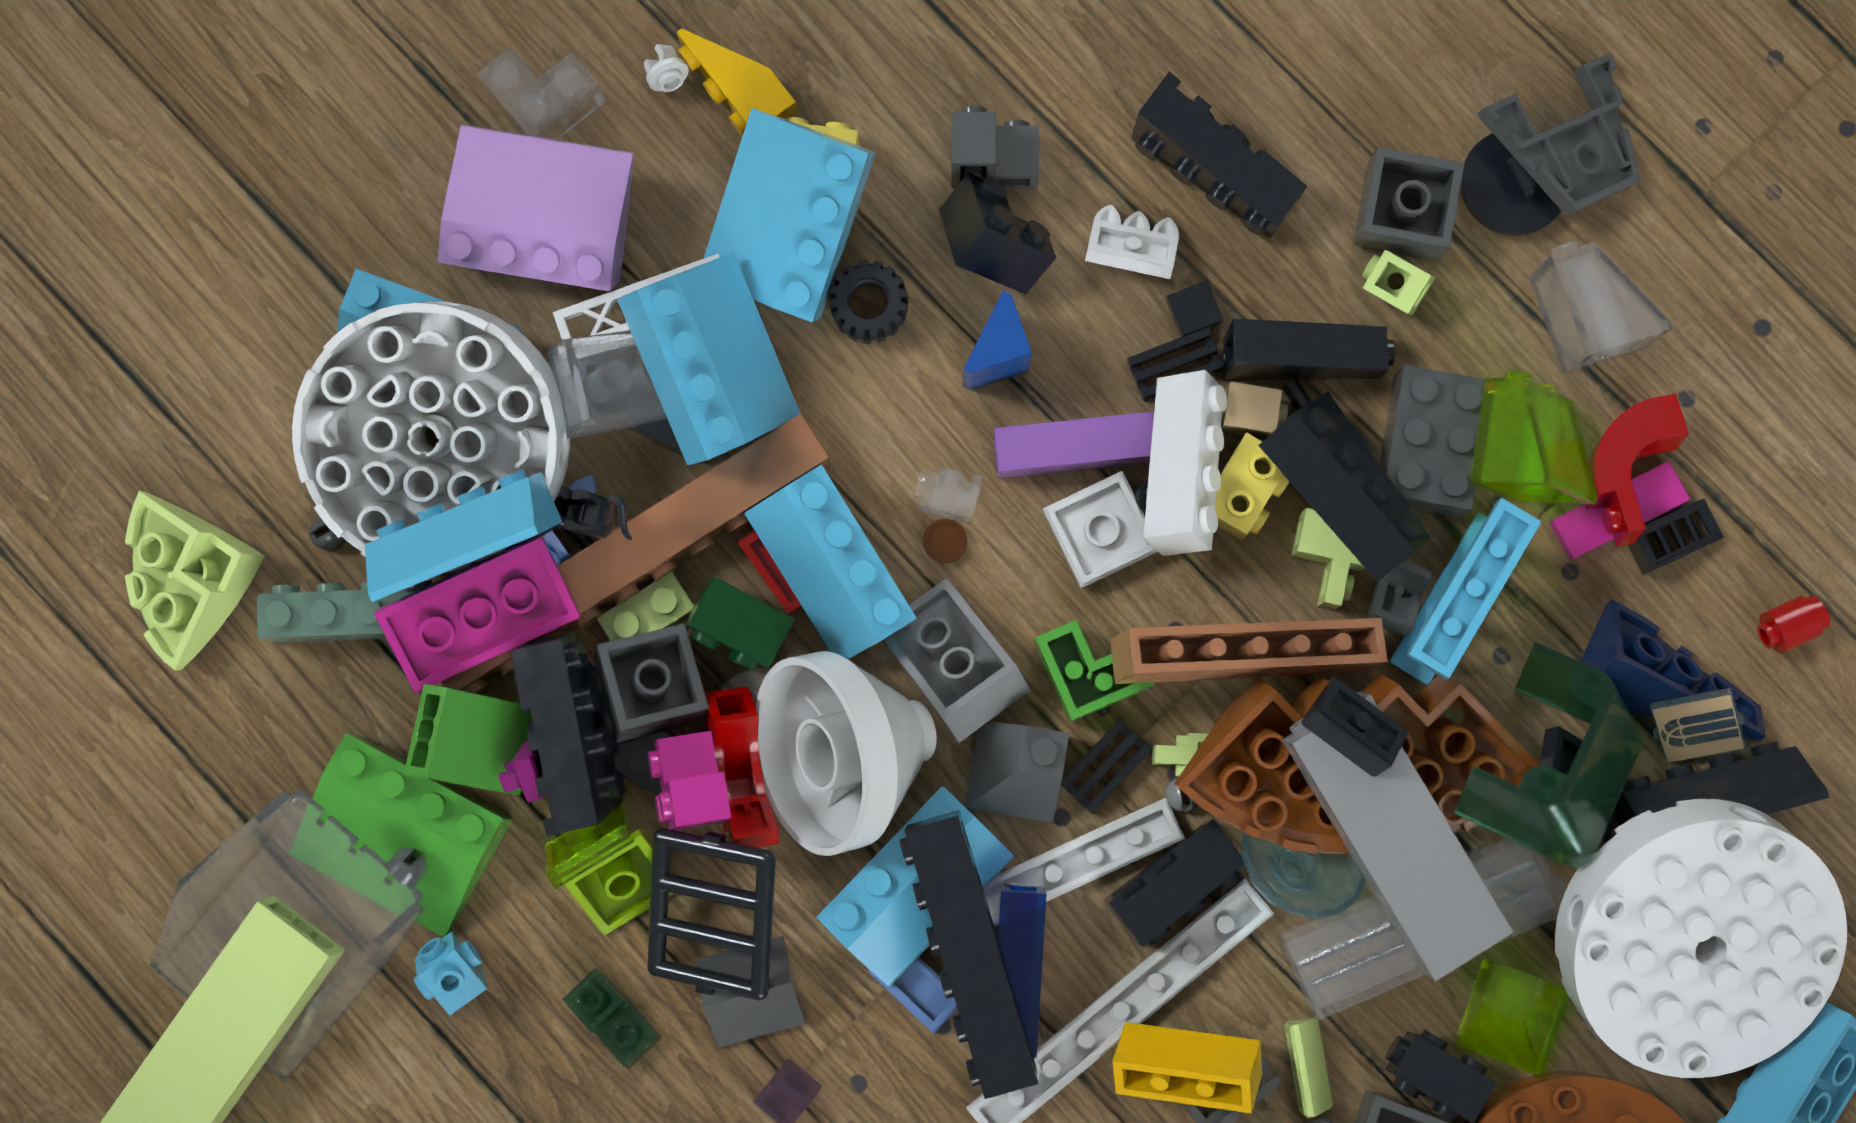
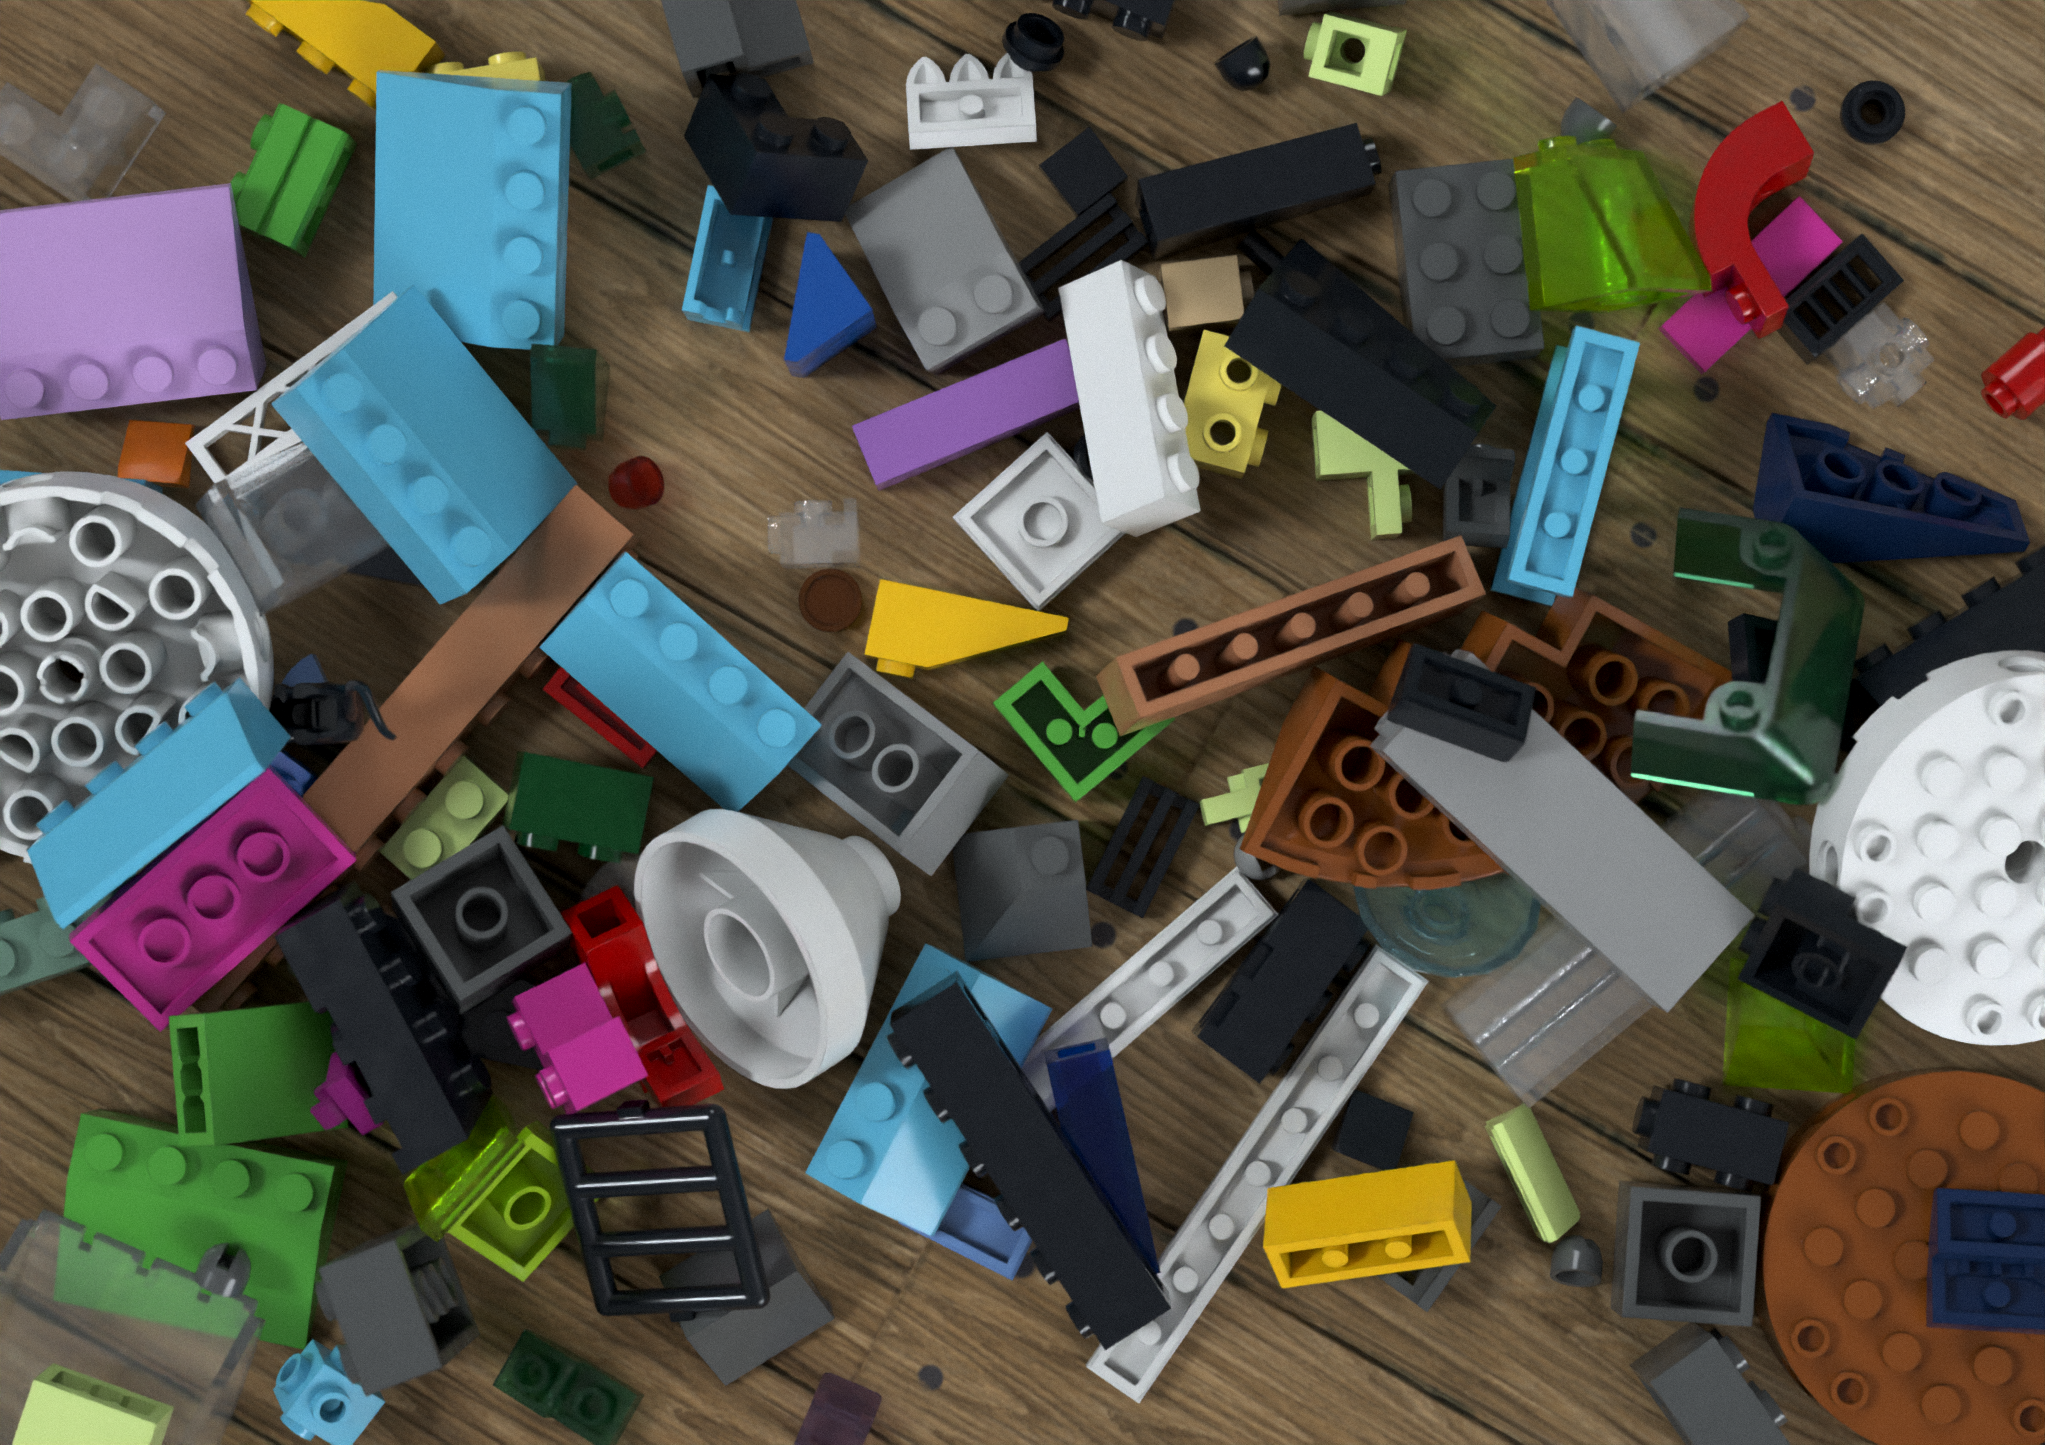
camera: 20 degrees left, 5 degrees up
white plate [644,44,689,92] -> none
black tyre [830,260,908,344] -> none
piece [1650,688,1747,764] -> none
none -> orange slope [117,420,195,488]
none -> bright green brick [230,103,357,258]
none -> dark grey brick [315,1215,480,1396]
none -> clear green slope [530,344,610,450]
none -> clear green brick [566,72,647,180]
none -> clear red hinge [608,456,665,510]
none -> medium azure hinge [682,185,773,332]
none -> light grey slope [845,147,1046,375]
none -> yellow slope [864,579,1069,679]
none -> black plate [1002,13,1064,72]
none -> black hinge [1214,36,1270,91]
none -> black slope [1331,1089,1414,1171]
none -> dark grey hinge [1561,97,1617,152]
none -> black plate [1738,868,1907,1040]
none -> clear brick [1823,302,1935,409]
none -> black plate [1840,81,1905,145]

